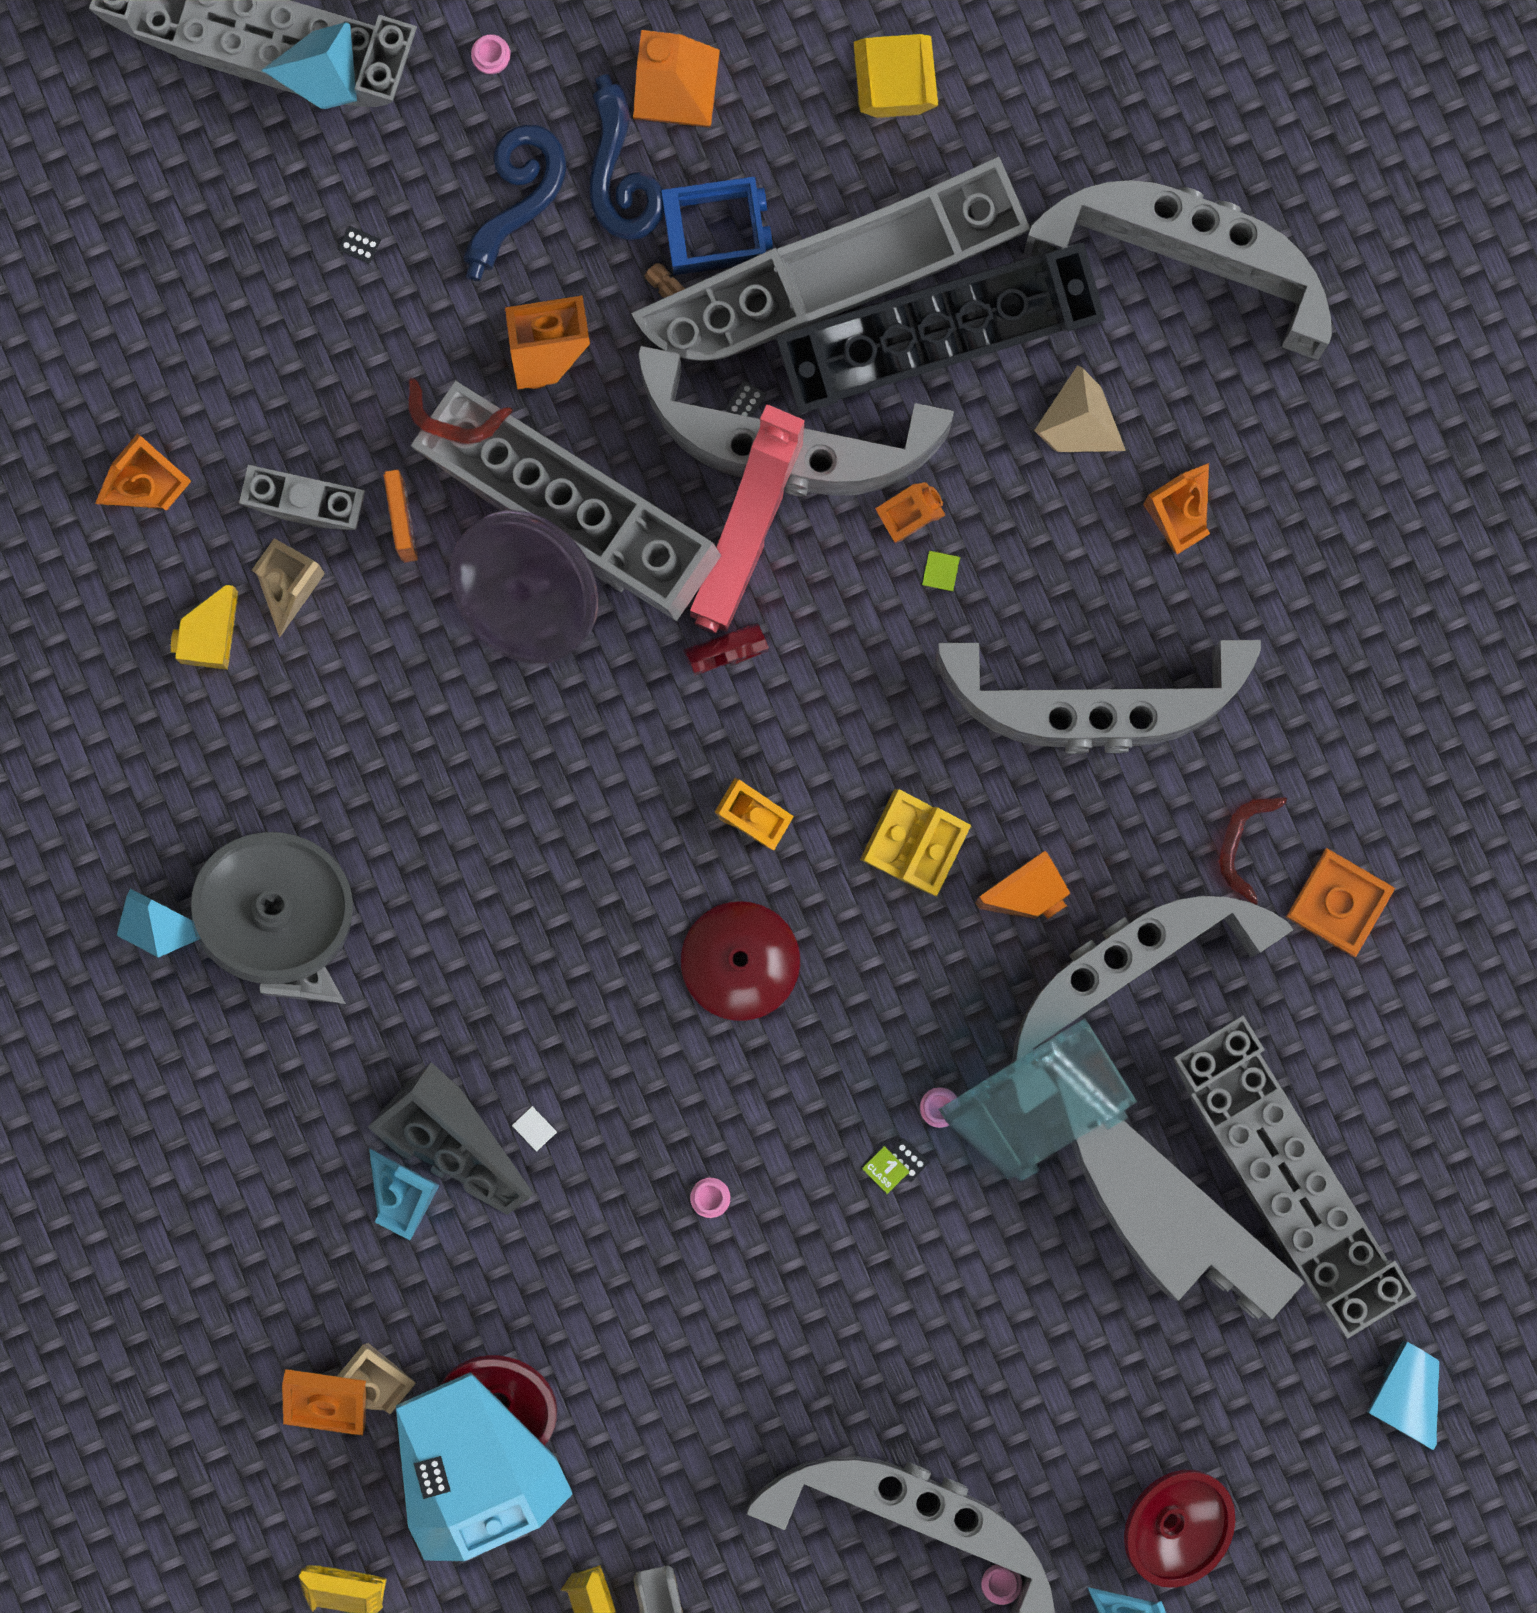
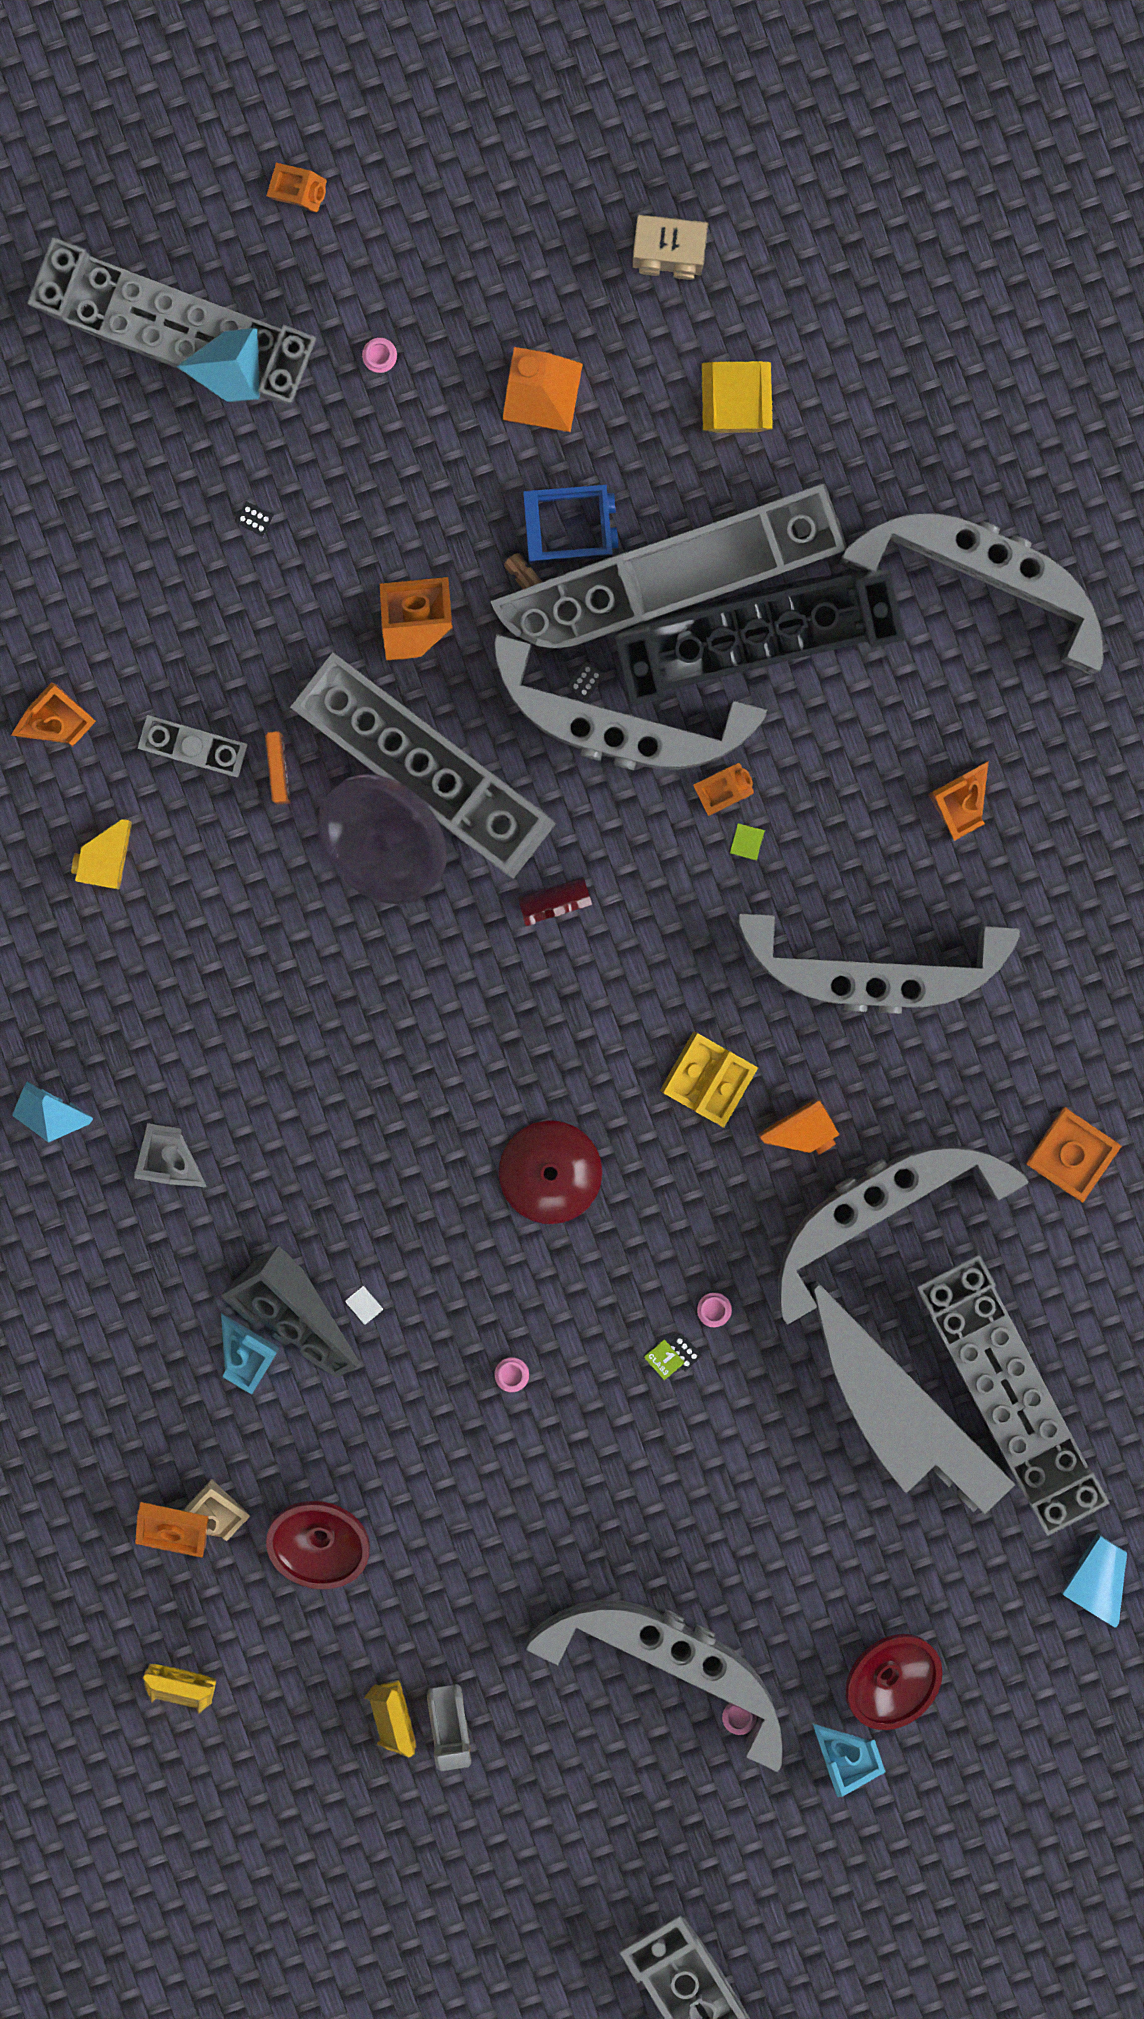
camera: 10 degrees right, 5 degrees up
dark grey dish [191,832,353,984] -> none
tan slope [252,538,325,638] -> none
medium azure wedge [396,1372,573,1561] -> none
clear red animal [409,378,513,444] -> none
black sticker [414,1456,451,1499] -> none
dark blue plant [463,125,566,282] -> none
dark blue plant [589,74,664,240] -> none
coral arch [690,404,805,634] -> none
light orange slope [715,778,794,850] -> none
clear light blue windscreen [939,1018,1137,1182] -> none
tan slope [1034,366,1126,452] -> none
clear red animal [1219,797,1287,905] -> none

